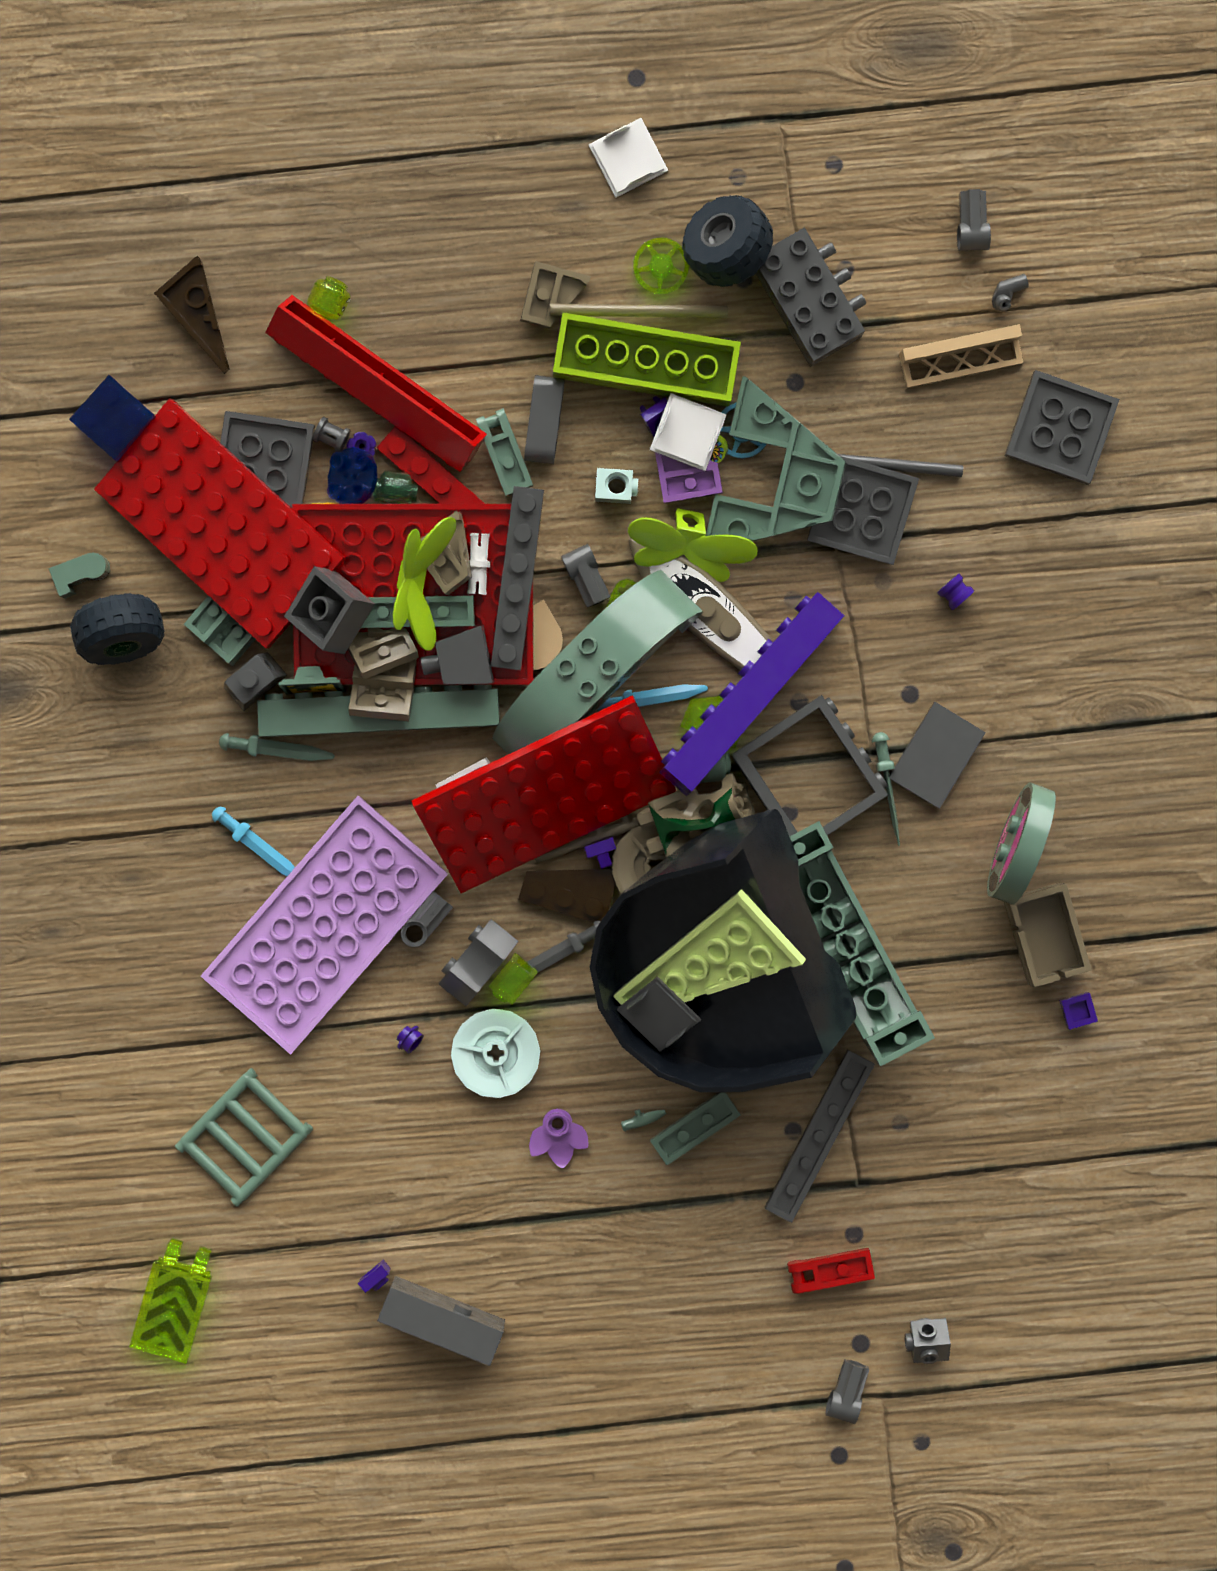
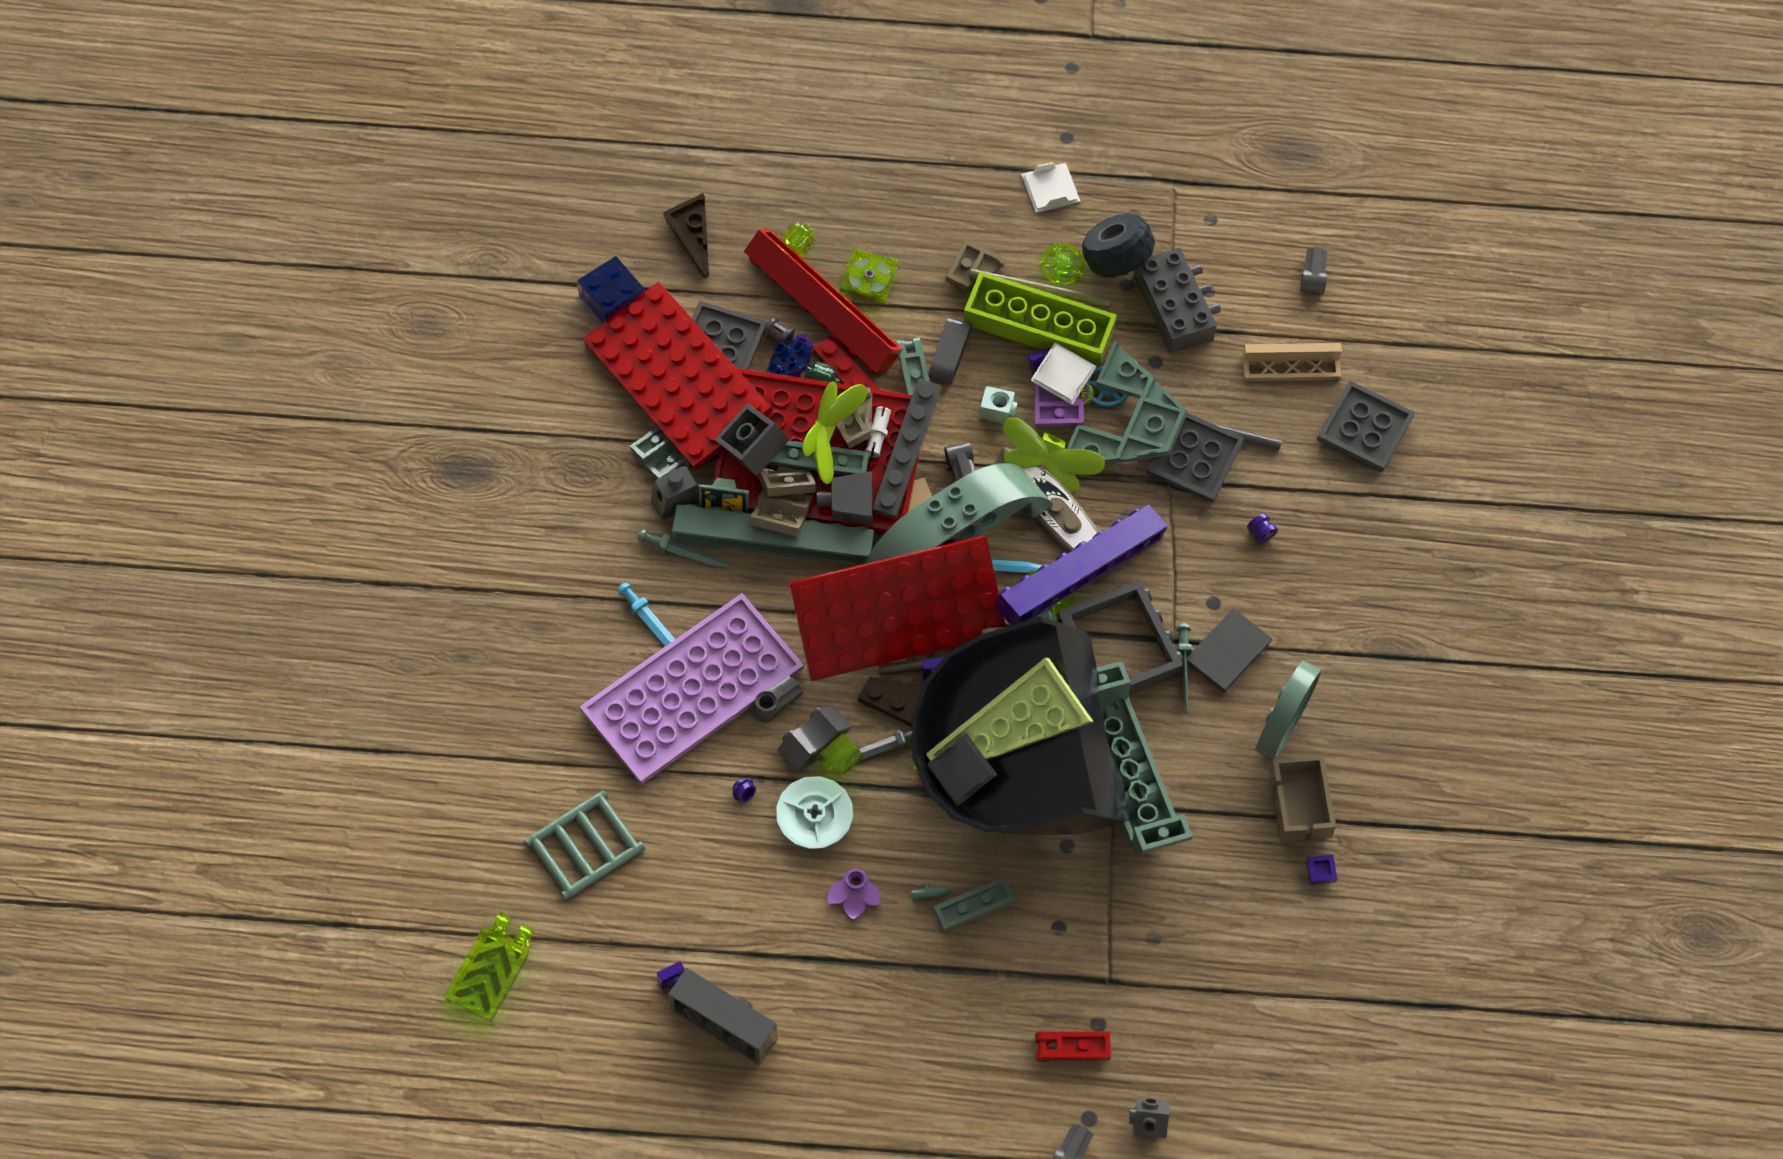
camera: 10 degrees right, 25 degrees down
sand green leg [48,553,110,598] -> none
black wheel [70,593,165,665] -> none
dark grey plate [765,1049,875,1223] -> none
dark grey arm [992,274,1029,312] -> none
none -> clear neon green piece [840,249,899,303]

